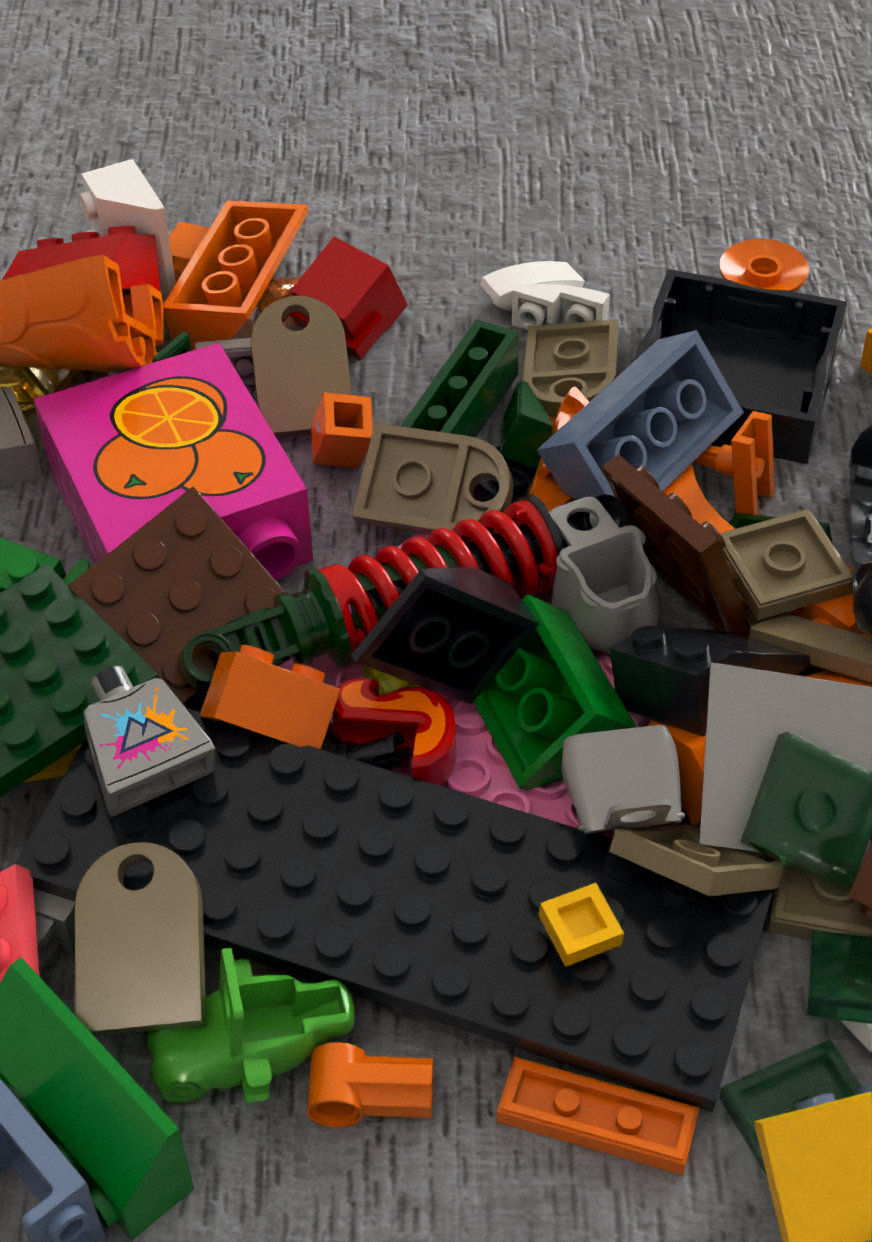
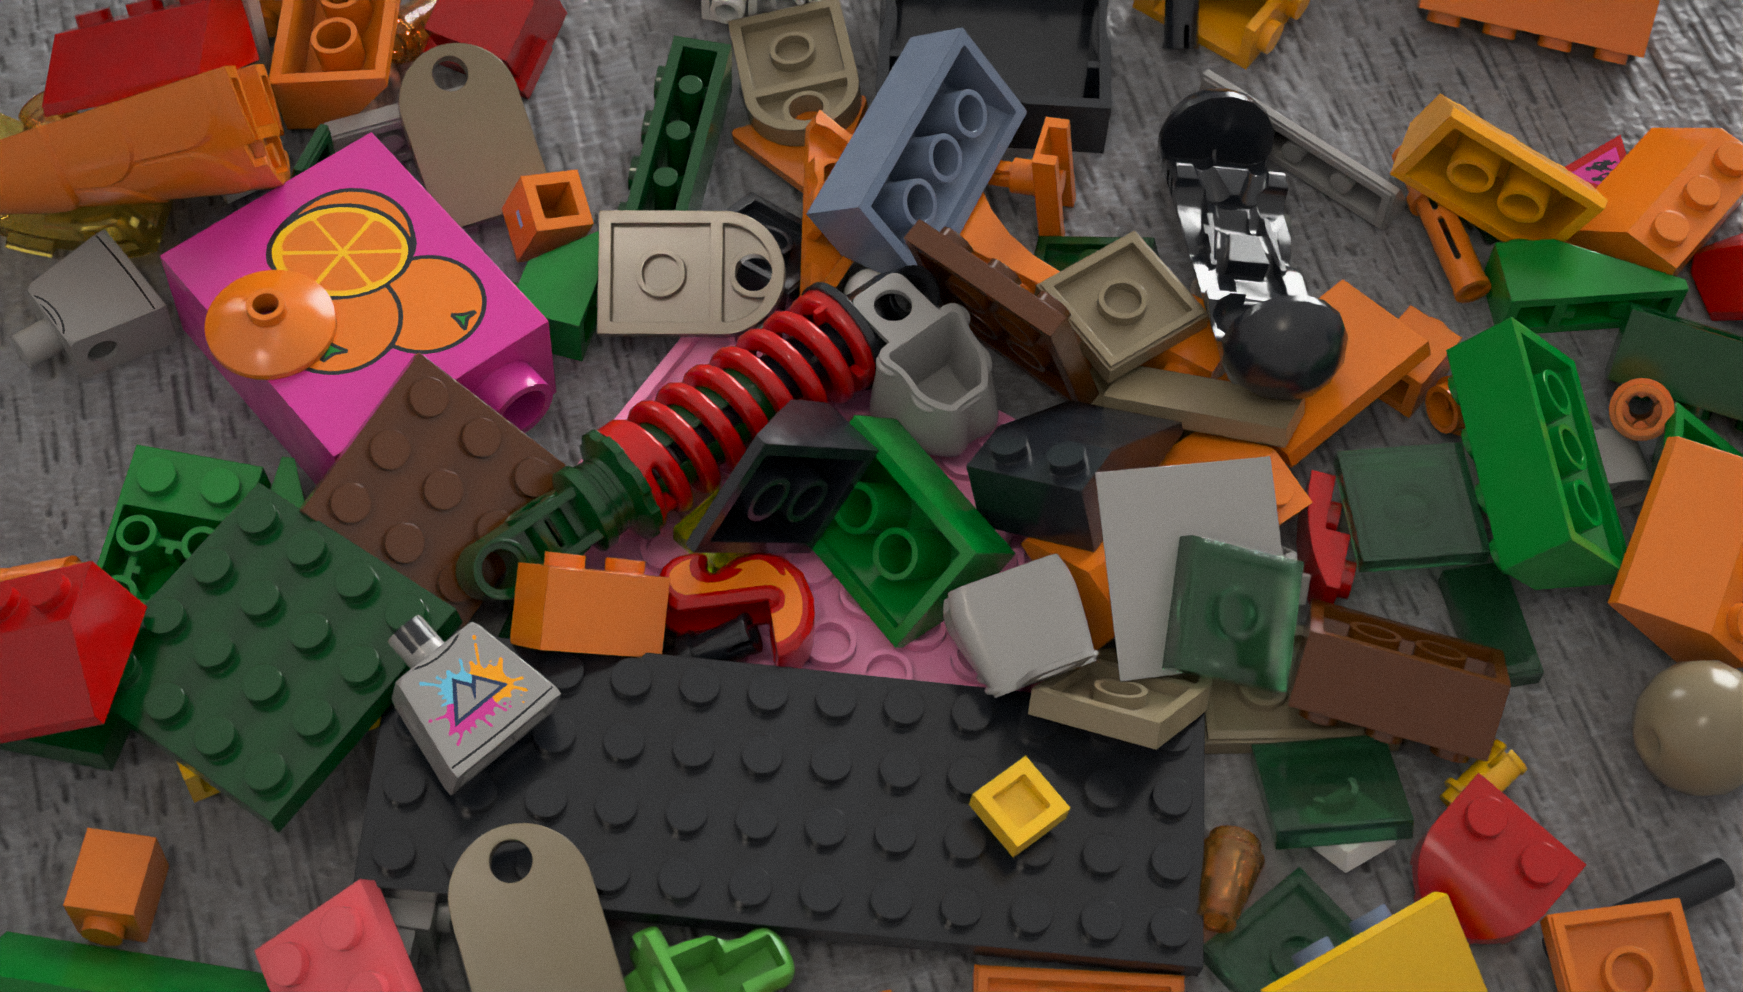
camera: 20 degrees left, 10 degrees up
dark green slope [500,380,553,467] -> none
none -> orange dish [204,270,337,380]
none -> green slope [513,231,599,361]
none -> clear orange cone [1196,825,1265,933]

